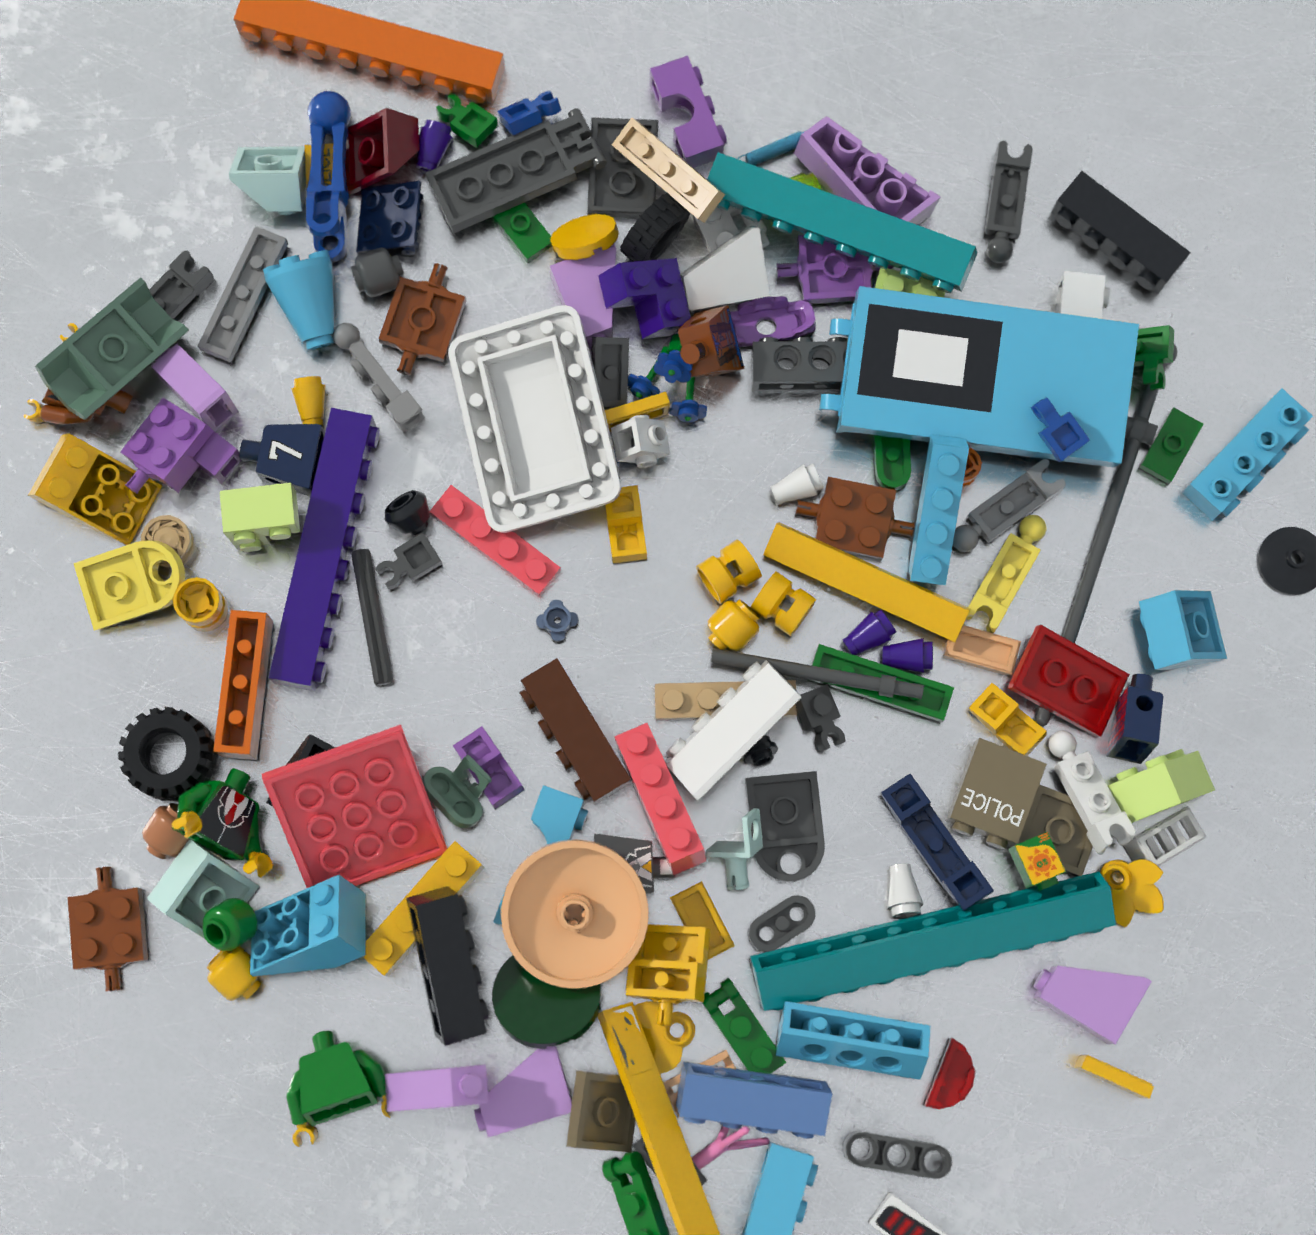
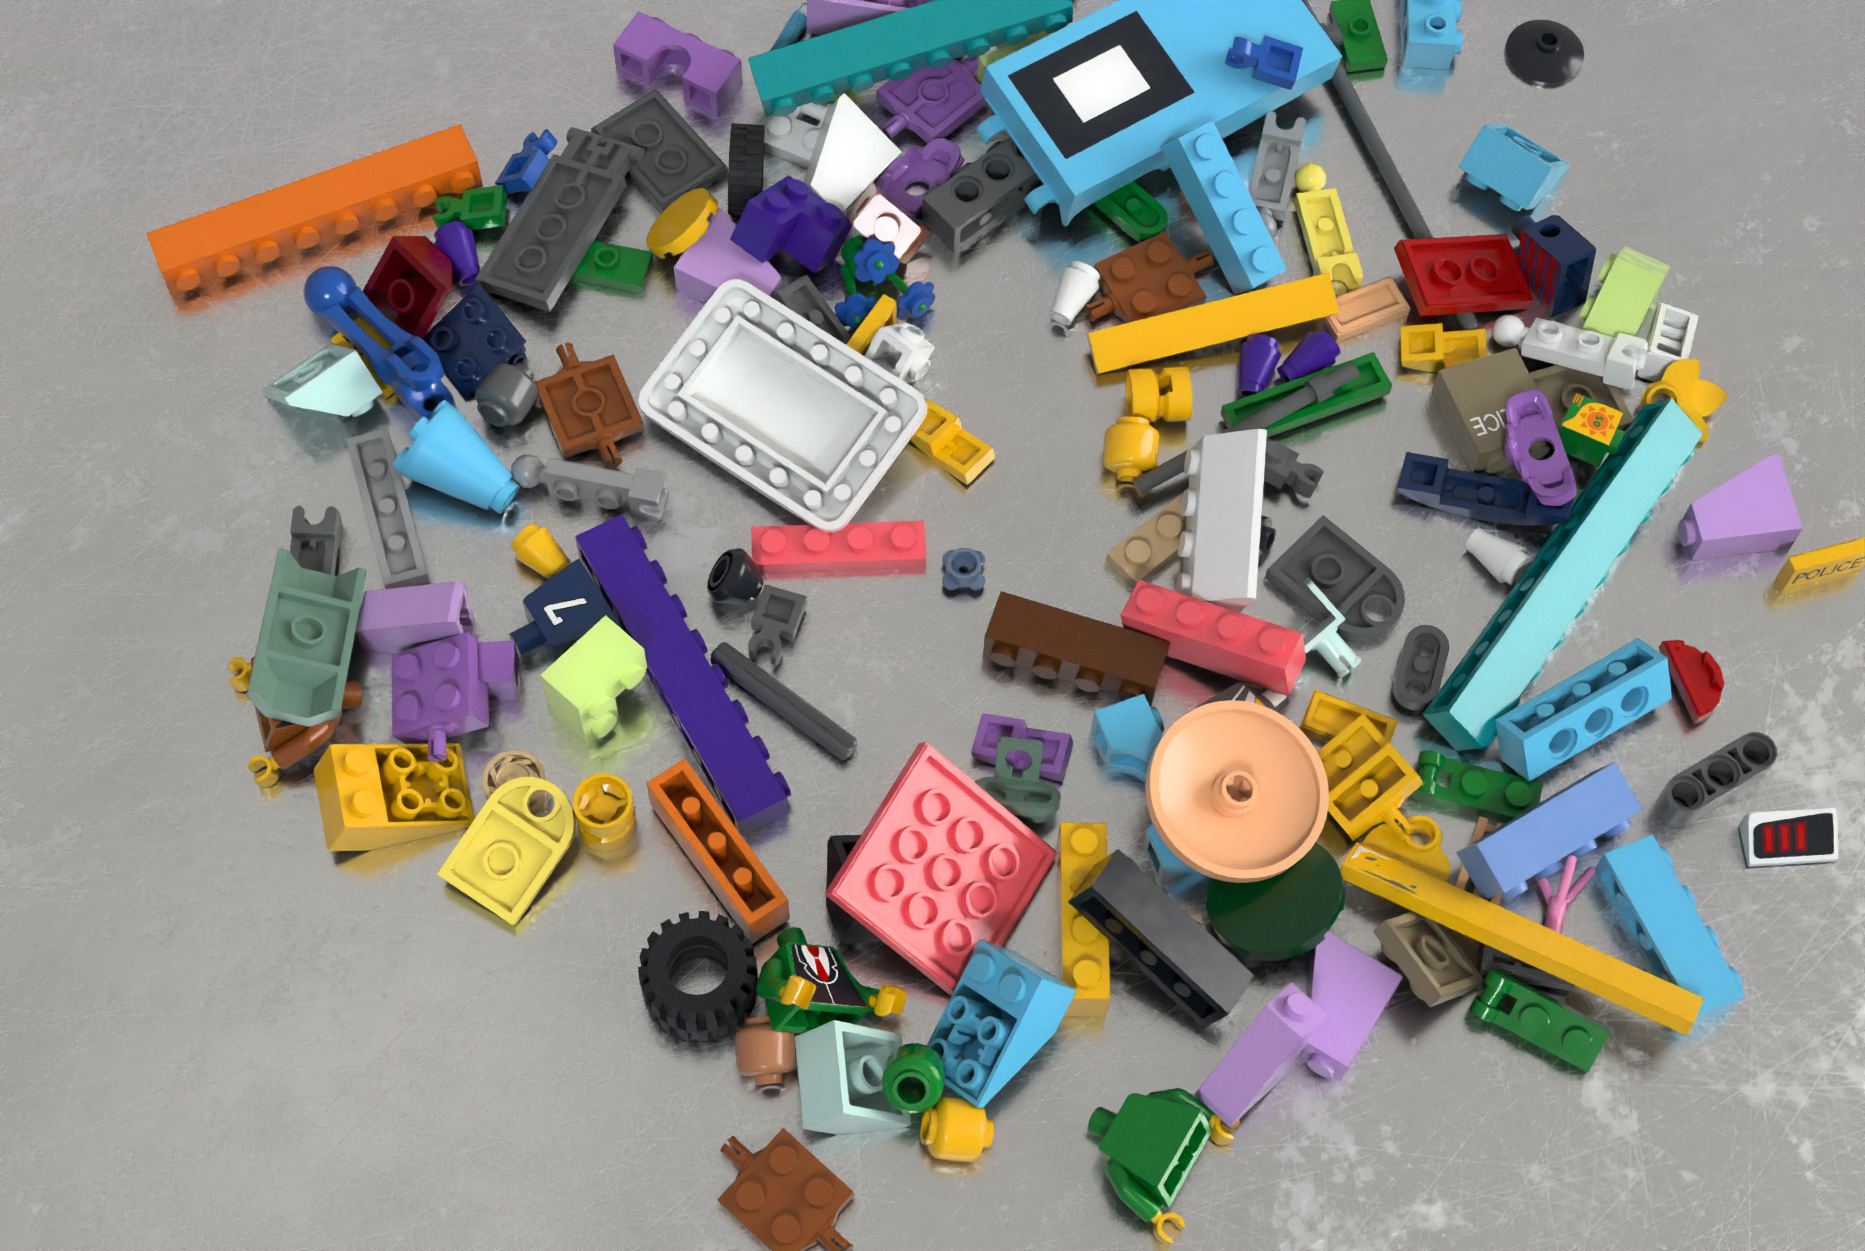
camera: 40 degrees left, 15 degrees down
tan plate [612,117,725,223] -> none
yellow wheel [696,539,762,604] -> none
none -> medium lavender piece [1504,389,1577,506]

